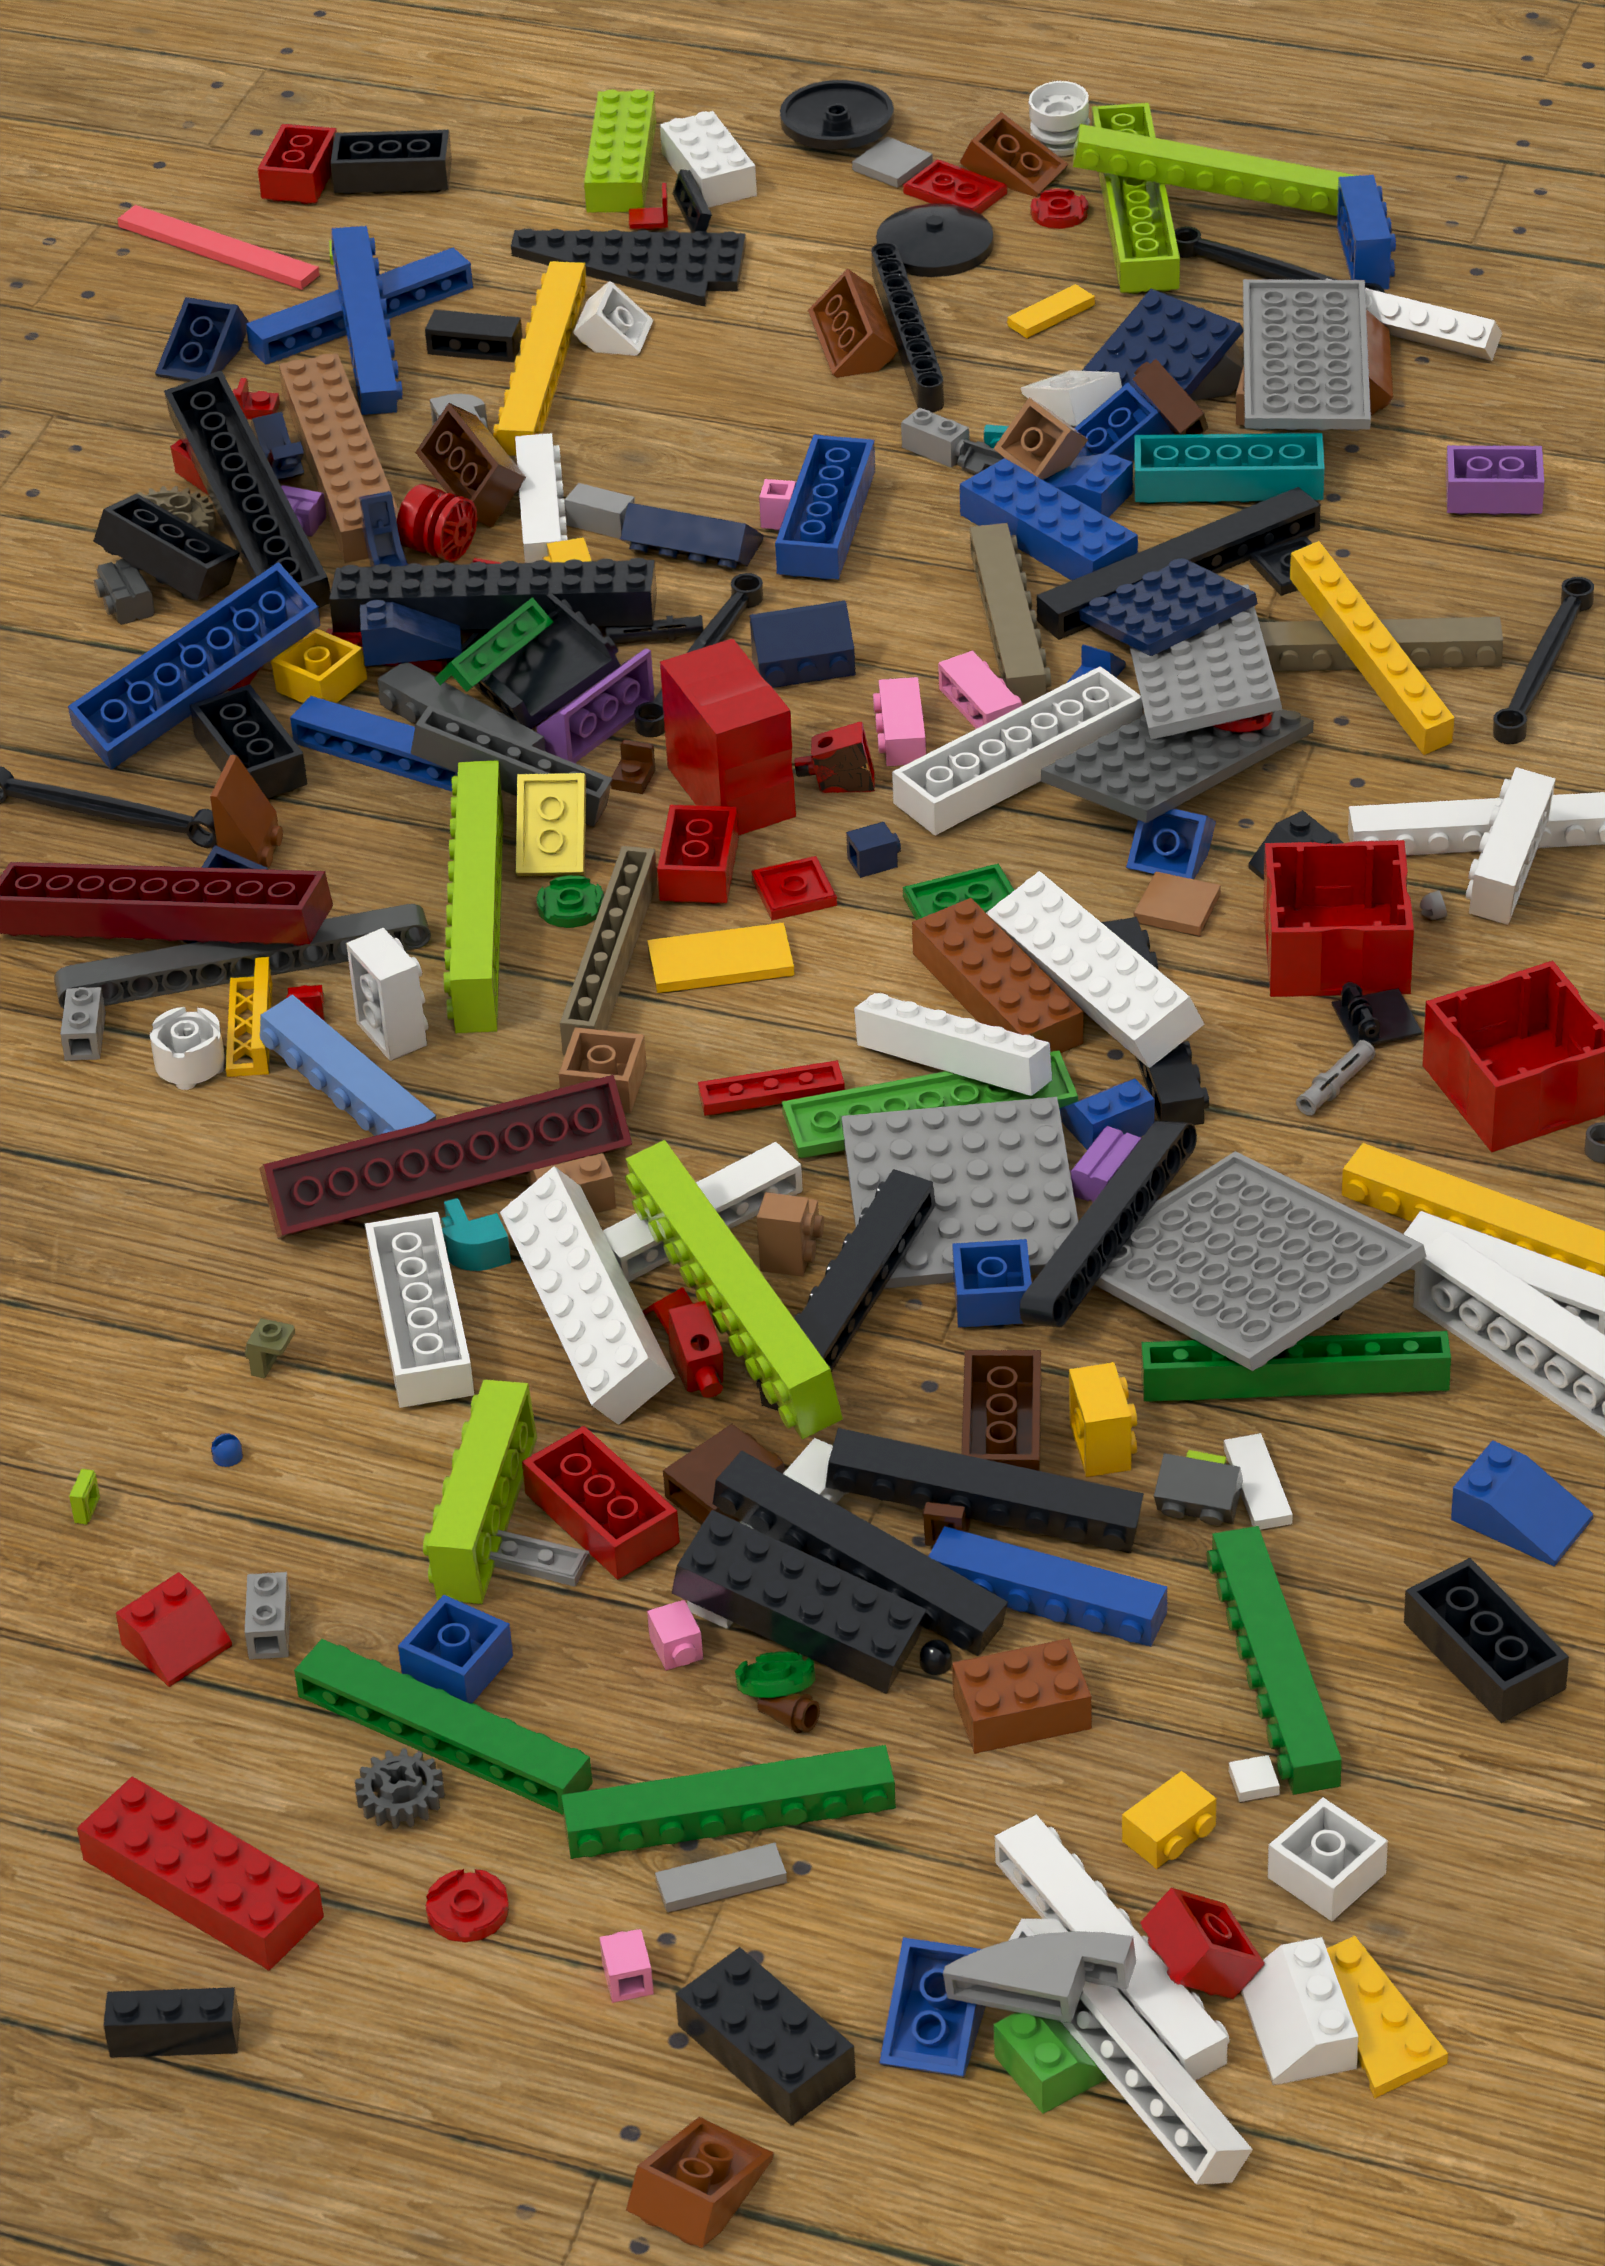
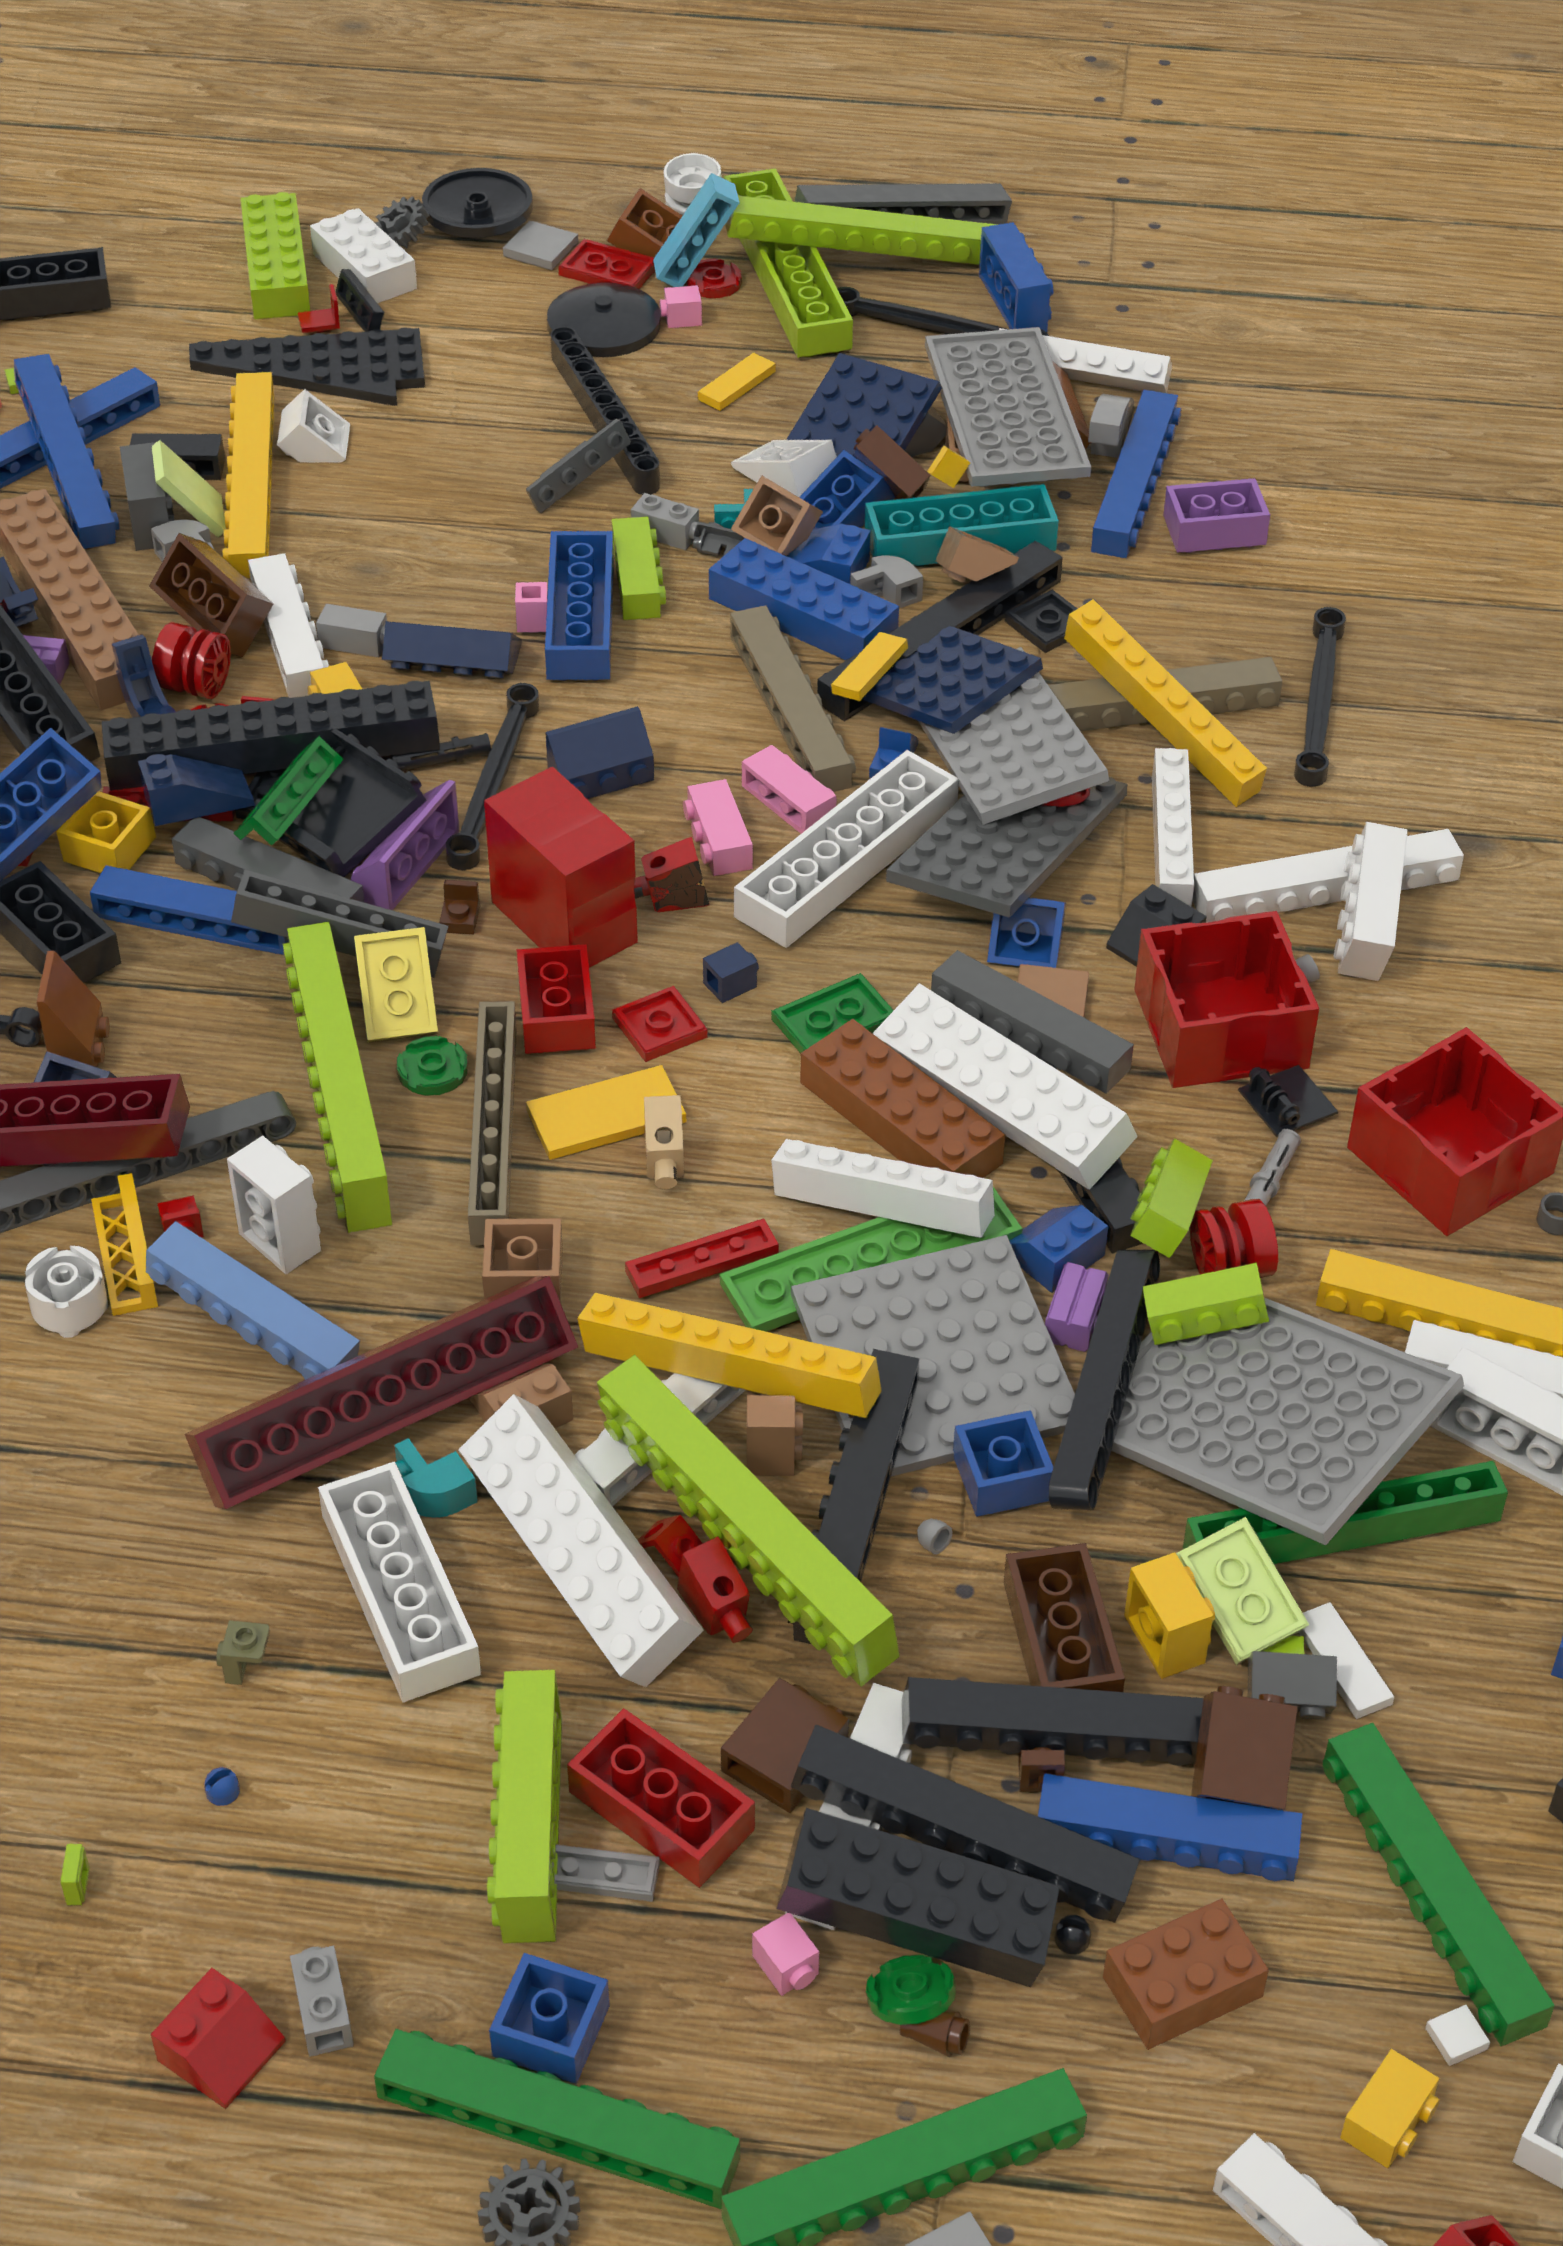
camera: 15 degrees left, 5 degrees up
dark orange slope [808,268,899,378] -> none
none -> dark grey brick [120,442,175,551]
none -> yellowish green tile [152,440,226,537]
none -> dark grey gear [375,196,429,248]
none -> dark grey bracket [526,419,631,513]
none -> yellow brick [577,1293,882,1418]
none -> lime brick [612,517,666,620]
none -> tan torso [644,1095,684,1189]
none -> medium azure brick [653,173,739,287]
none -> bright pink brick [659,285,702,328]
none -> dark grey brick [794,183,1012,225]
none -> yellow tile [831,632,908,701]
none -> light grey brick [850,556,923,608]
none -> light grey hinge [917,1518,952,1554]
none -> yellow tile [927,446,971,488]
none -> dark grey brick [931,950,1134,1094]
none -> medium nougat slope [935,526,1019,583]
none -> light grey slope [1088,394,1135,458]
none -> blue brick [1091,389,1182,559]
none -> lime brick [1130,1138,1213,1258]
none -> lime brick [1143,1263,1269,1345]
none -> white brick [1152,748,1194,906]
none -> yellowish green tile [1176,1517,1309,1665]
none -> red wheel [1190,1199,1278,1278]
none -> reddish brown brick [1191,1686,1297,1810]

